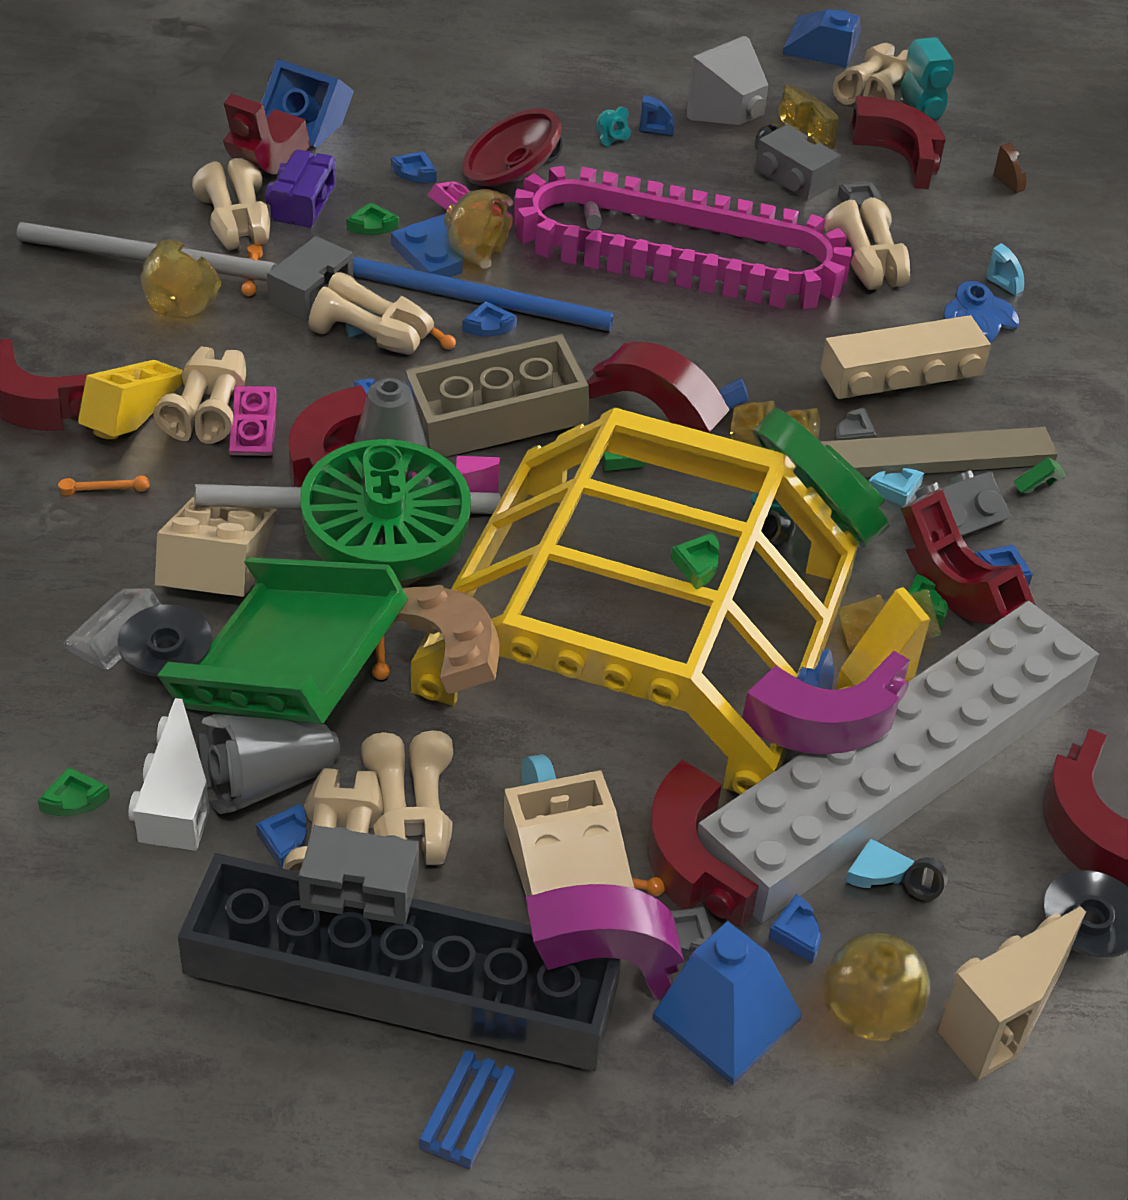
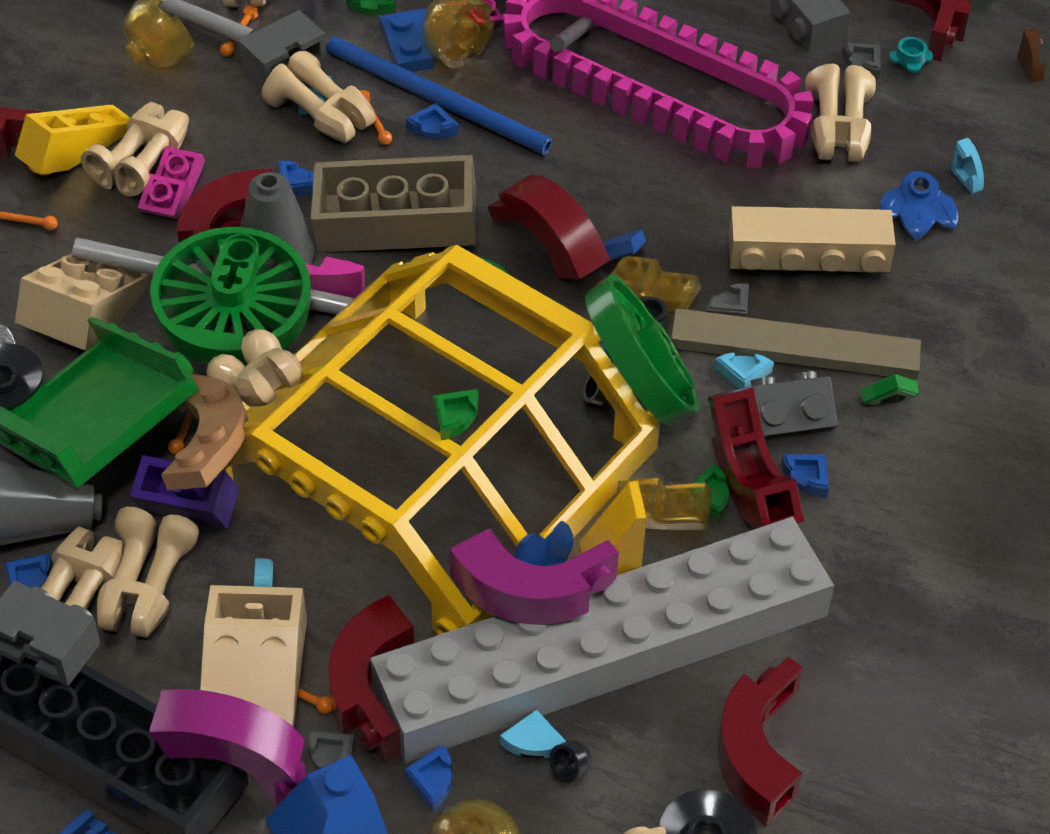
camera: 20 degrees right, 5 degrees up
none -> dark purple brick [130,455,239,529]
none -> tan piece [207,329,302,407]
none -> teal plate [889,37,933,73]

